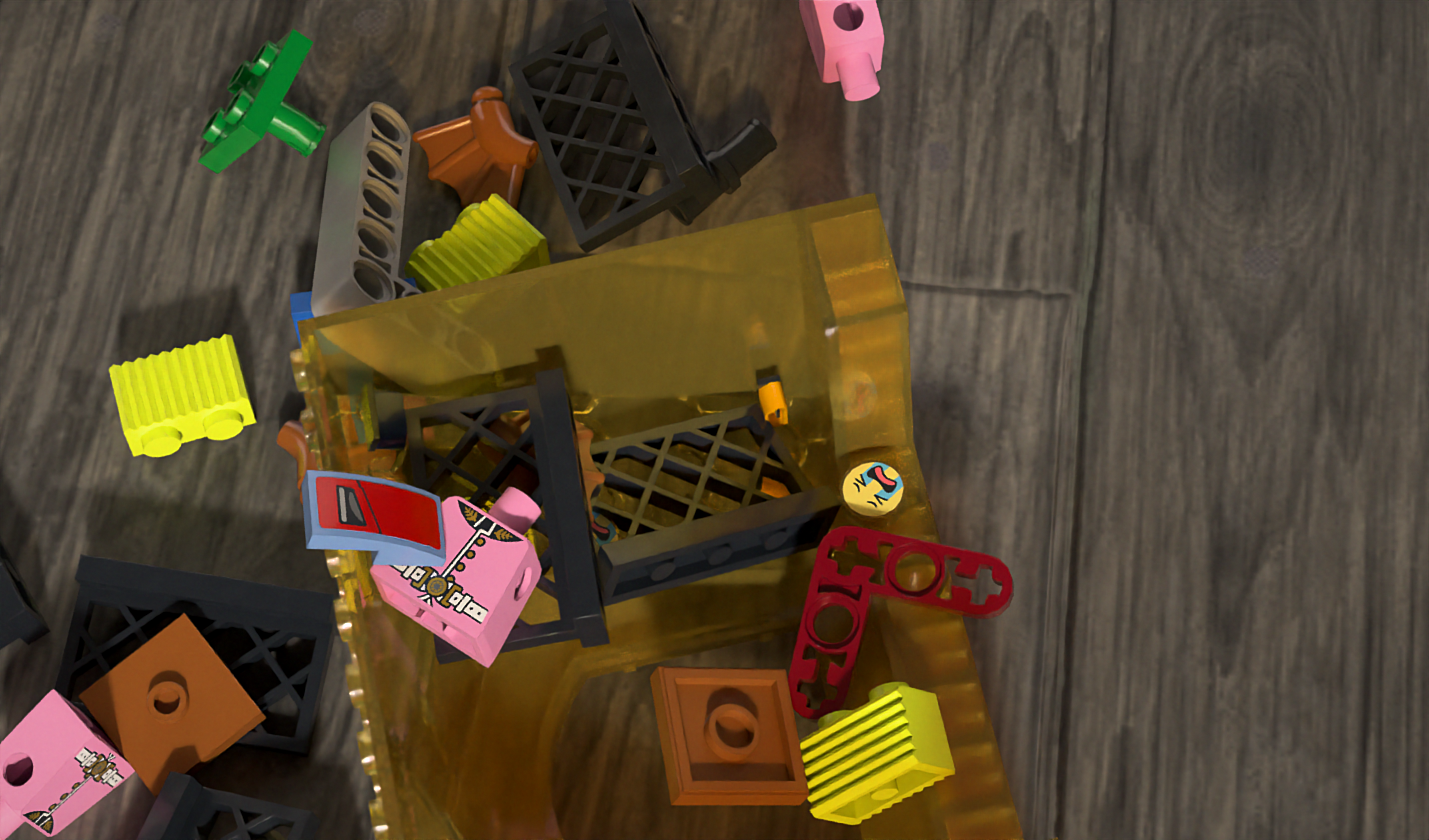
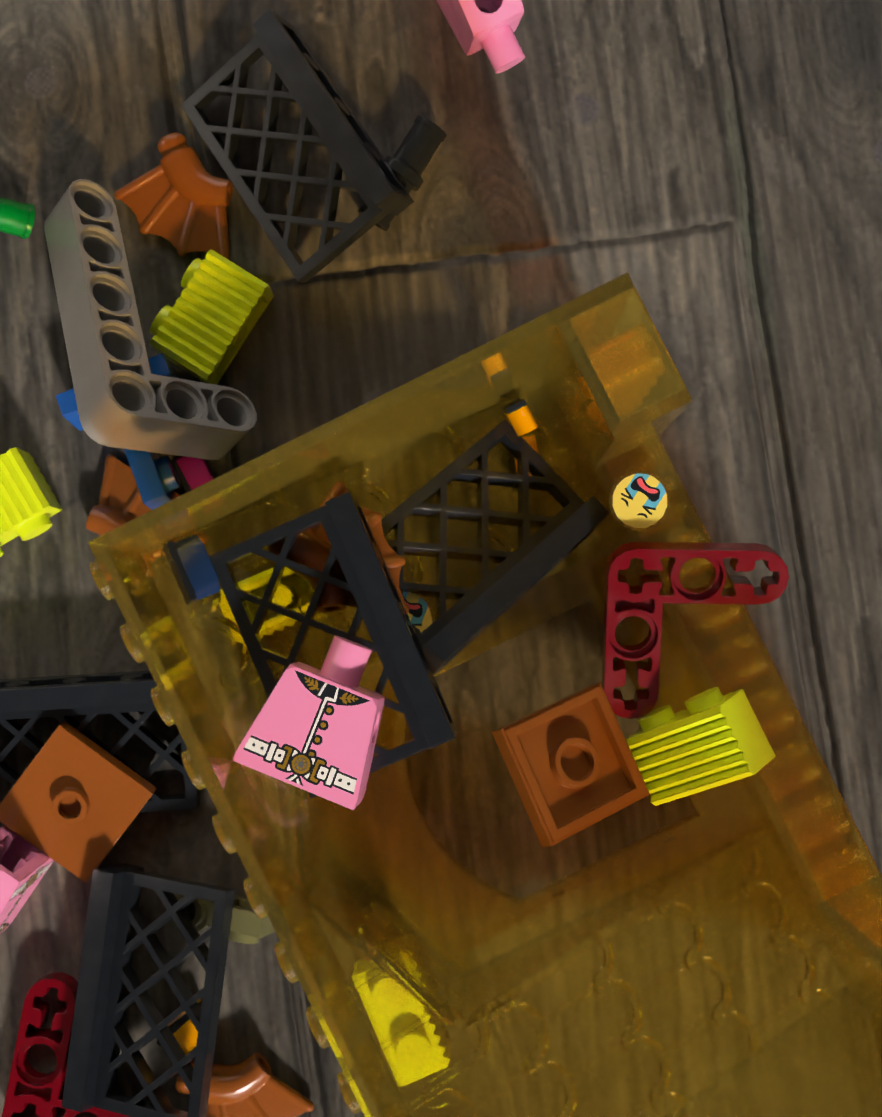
camera: 15 degrees left, 25 degrees up
slope [301,470,446,567] -> none

